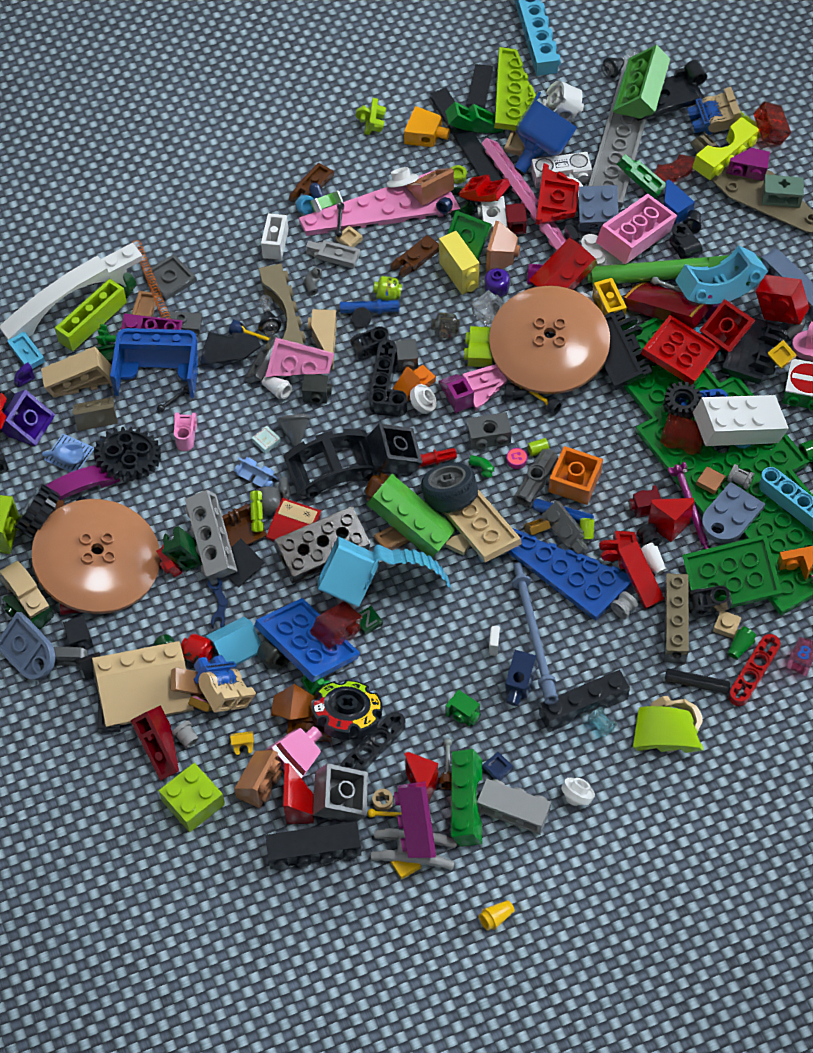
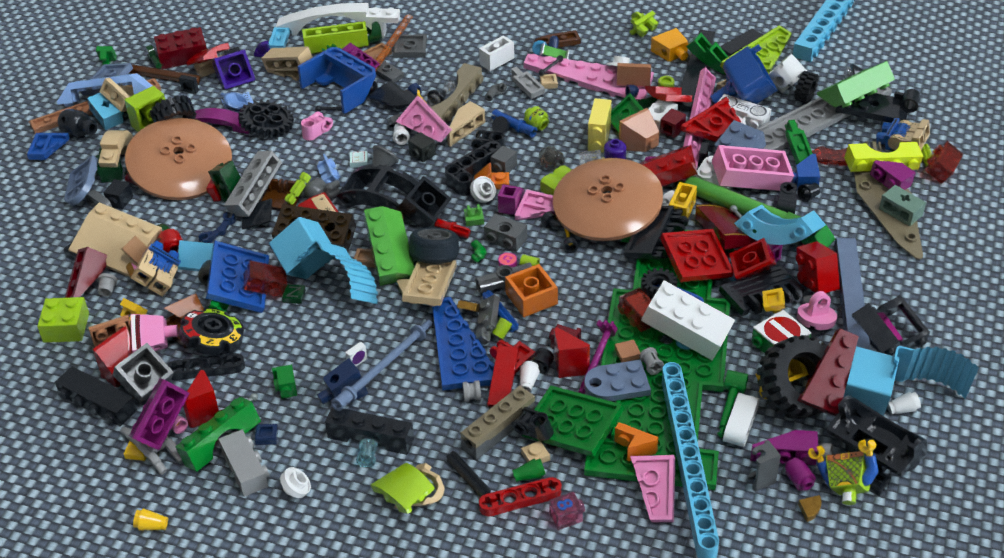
camera: 40 degrees right, 15 degrees down
dark tan slope [72,397,118,431] -> none
reddish brown hinge [390,235,439,277] -> none
none -> bright green tile [464,204,484,226]
none -> black tyre [794,71,819,103]

